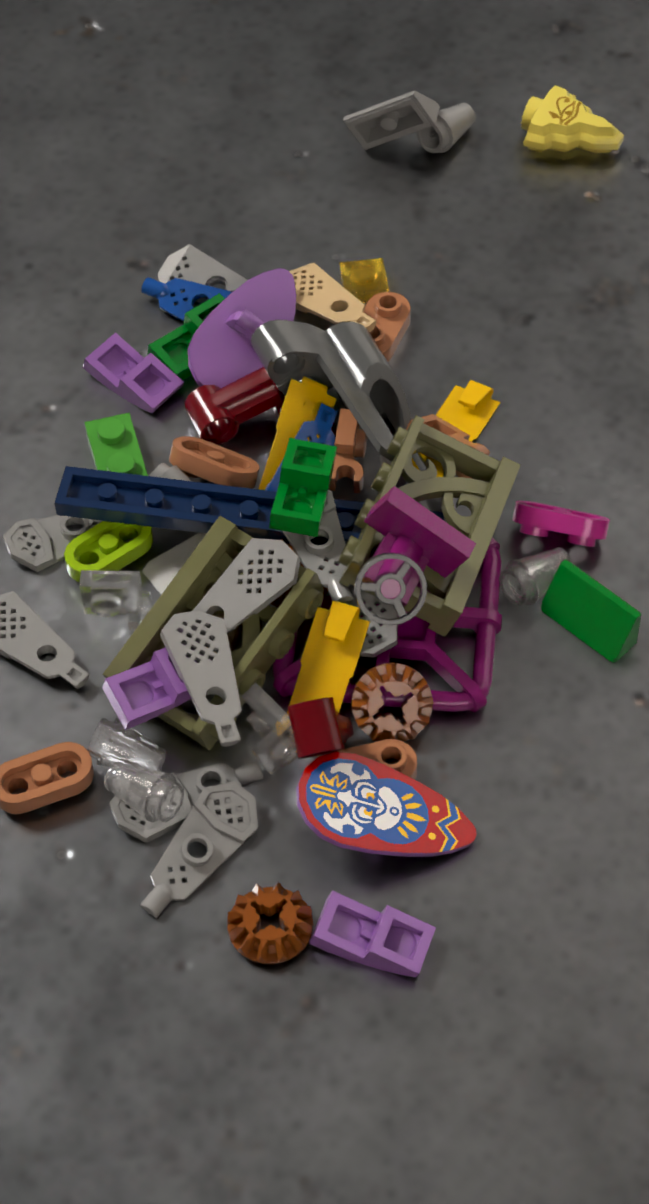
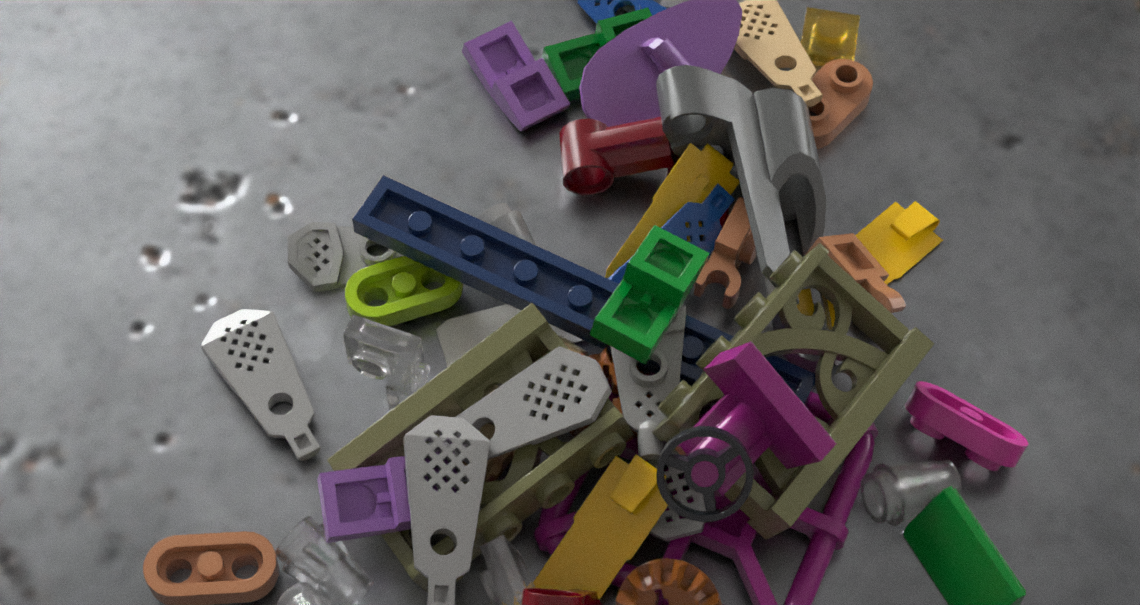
camera: 15 degrees right, 5 degrees up
bright green plate [84,413,148,476] -> none
nougat plate [169,436,260,489] -> none

